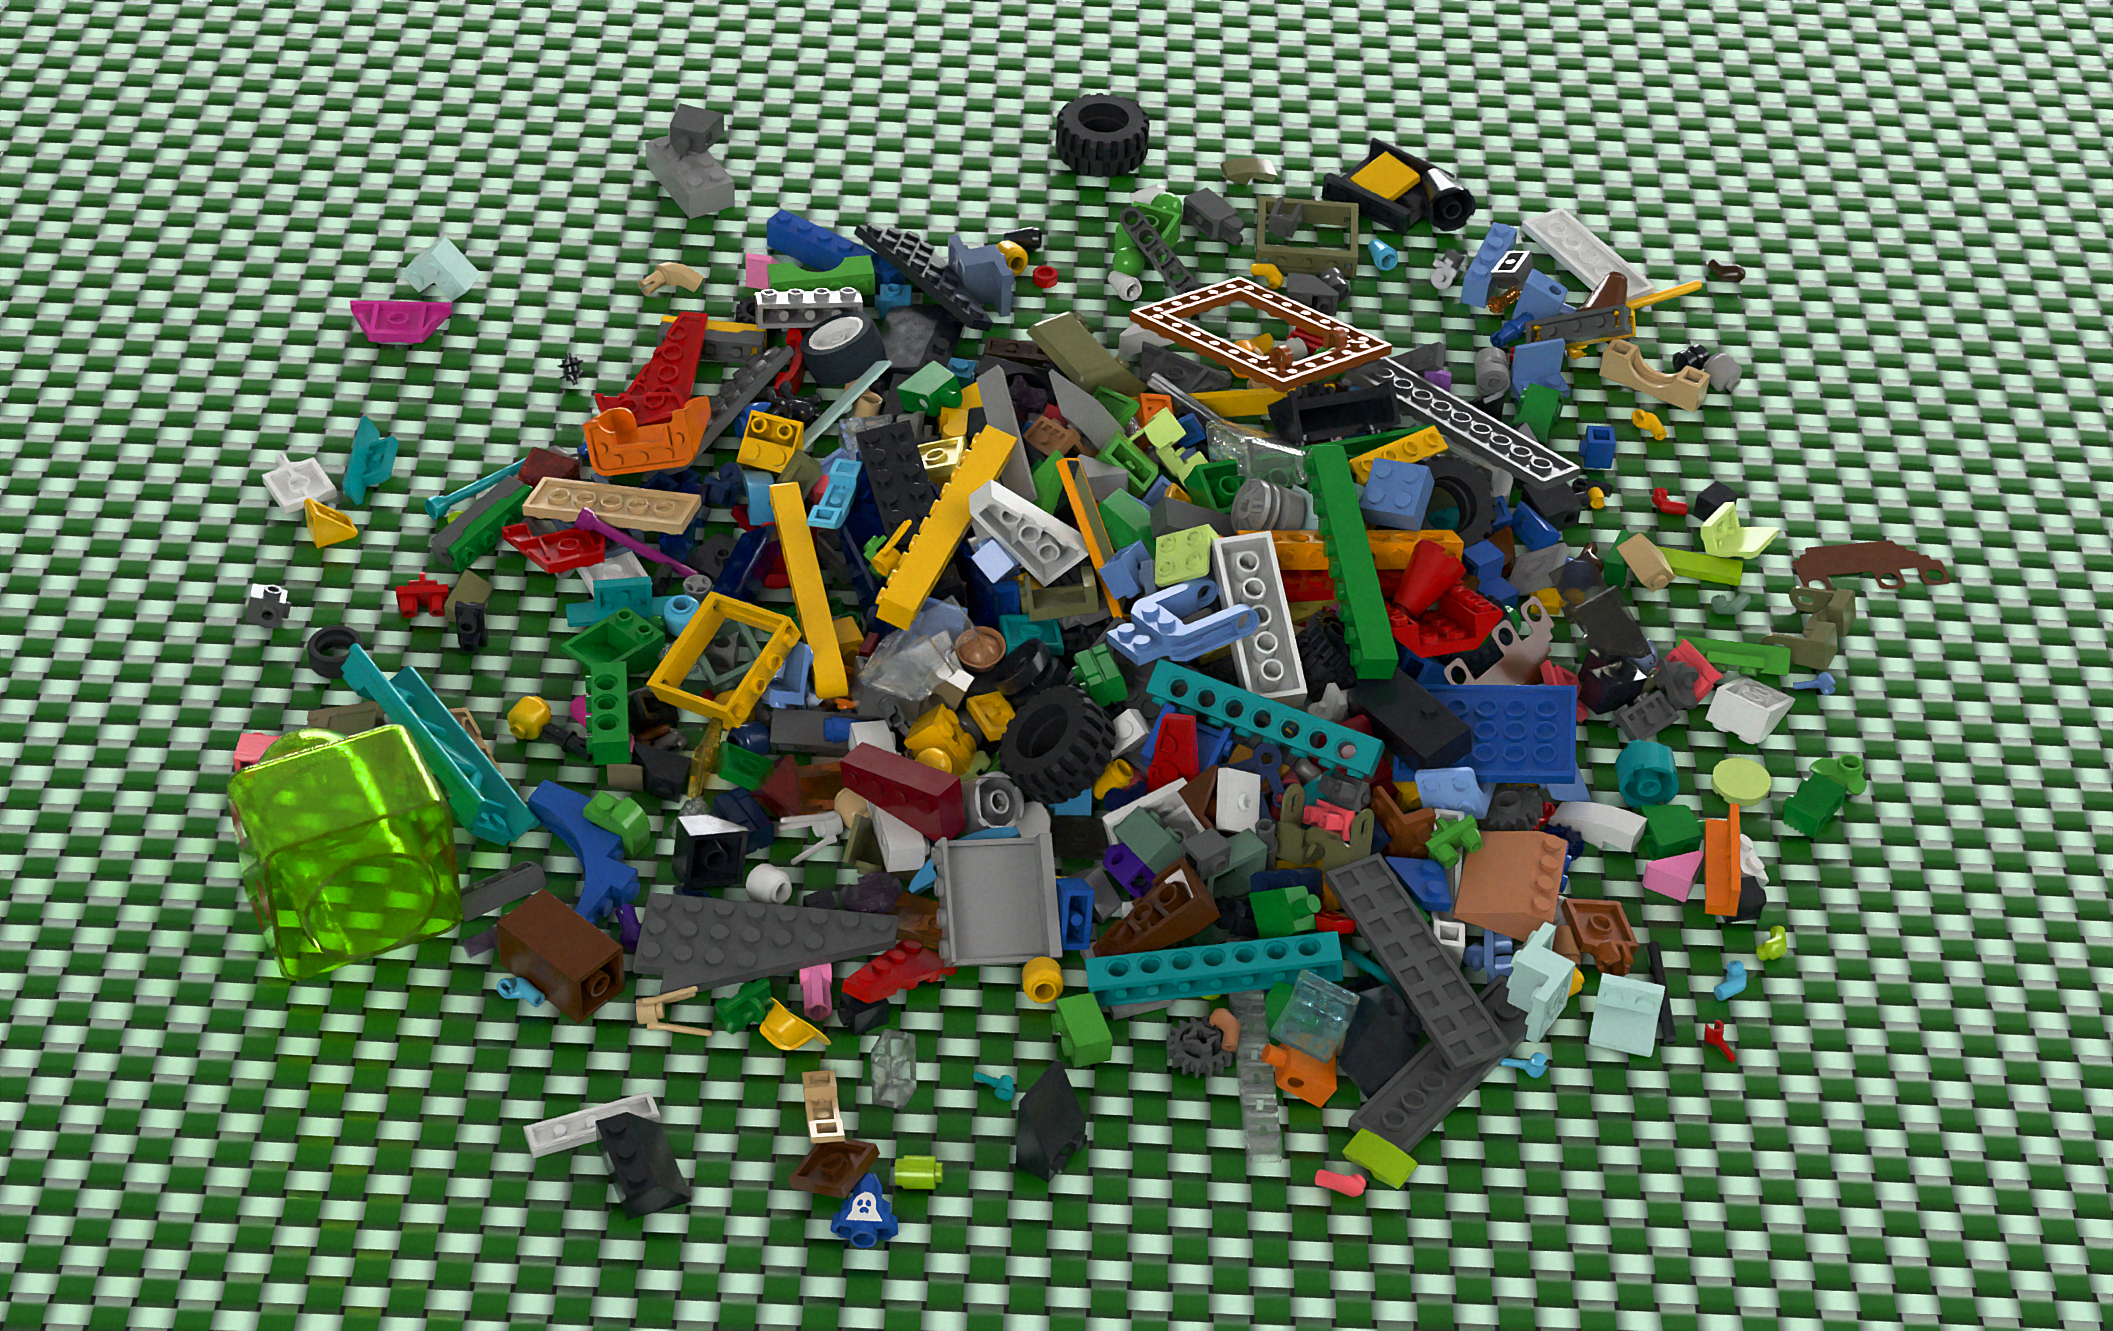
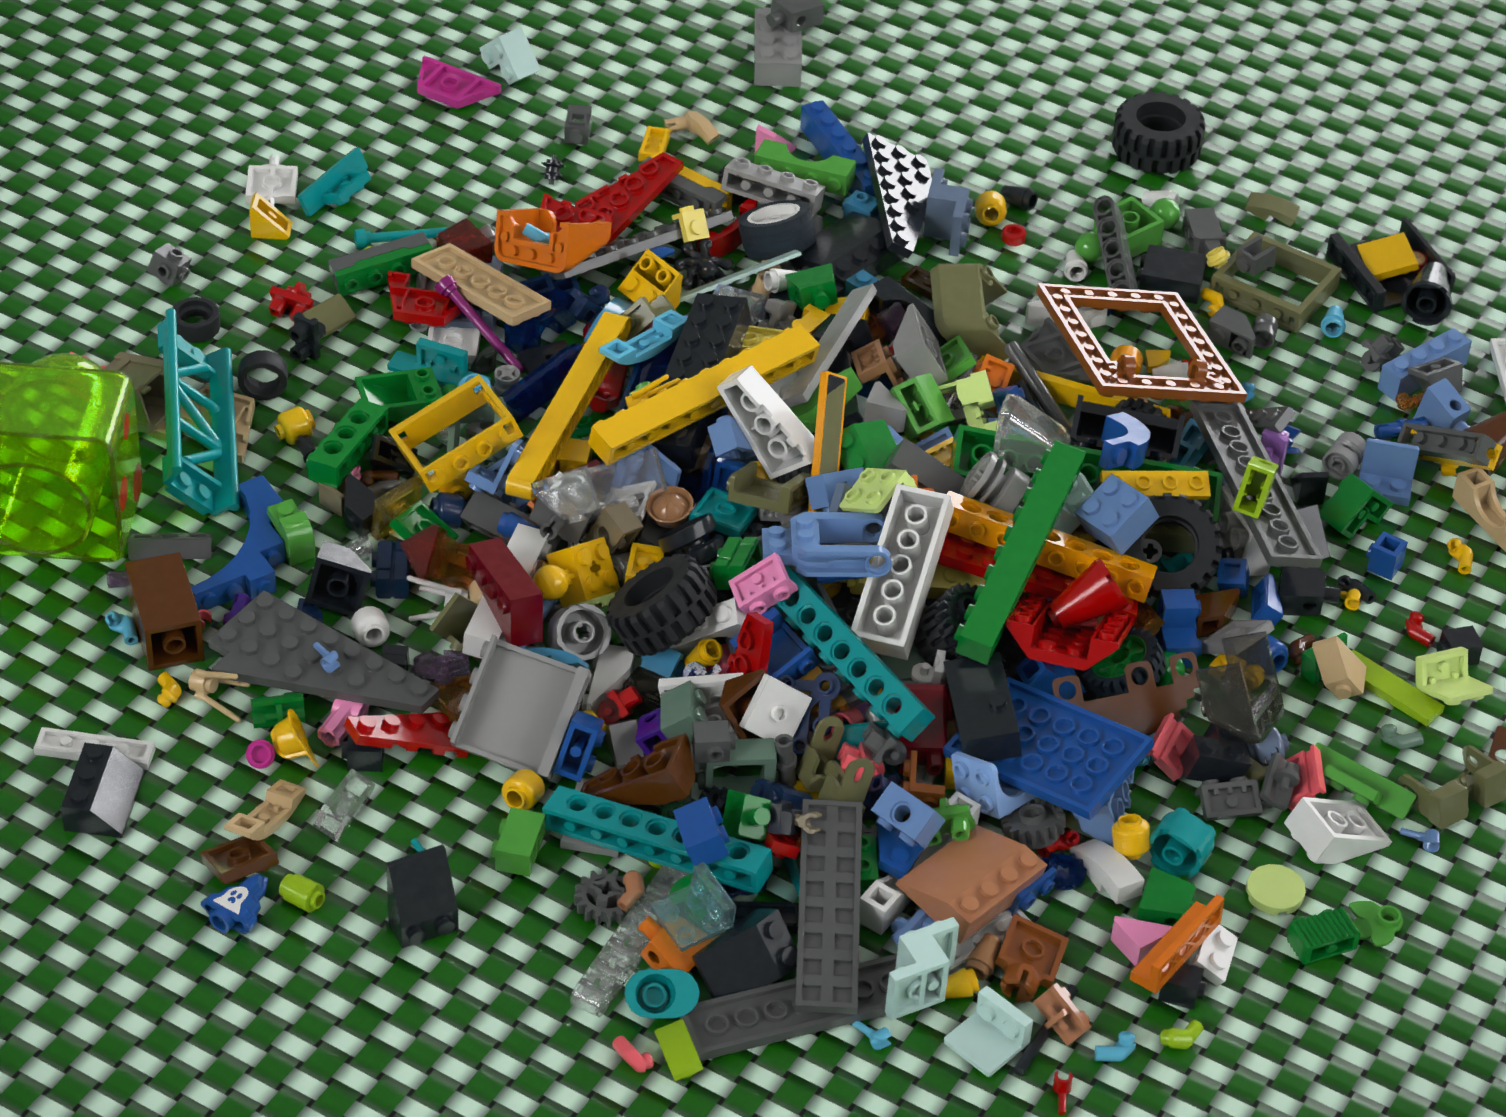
camera: 30 degrees right, 0 degrees up
none -> yellow arm [157,672,182,708]
none -> black tyre [238,350,288,400]
none -> dark pink plate [246,739,275,769]
none -> medium blue hand [313,642,340,673]
none -> medium azure arm [522,223,550,244]
none -> dark grey window [564,104,592,145]
none -> red hips [597,686,644,724]
none -> teal piece [624,969,700,1019]
none -> yellow plate [638,126,671,162]
none -> light yellow bracket [672,205,710,243]
none -> blue brick [673,797,730,869]
none -> bright pink bracket [728,552,798,614]
none -> white cone [764,268,797,293]
none -> black piece [768,800,822,835]
none -> medium blue brick [871,781,945,849]
none -> nougat hips [1033,983,1092,1046]
none -> blue arch [1098,412,1150,470]
none -> yellow head [1111,814,1151,860]
none -> black brick [1136,244,1207,304]
none -> light yellow plate [1206,246,1230,268]
none -> lime torso [1232,456,1279,519]

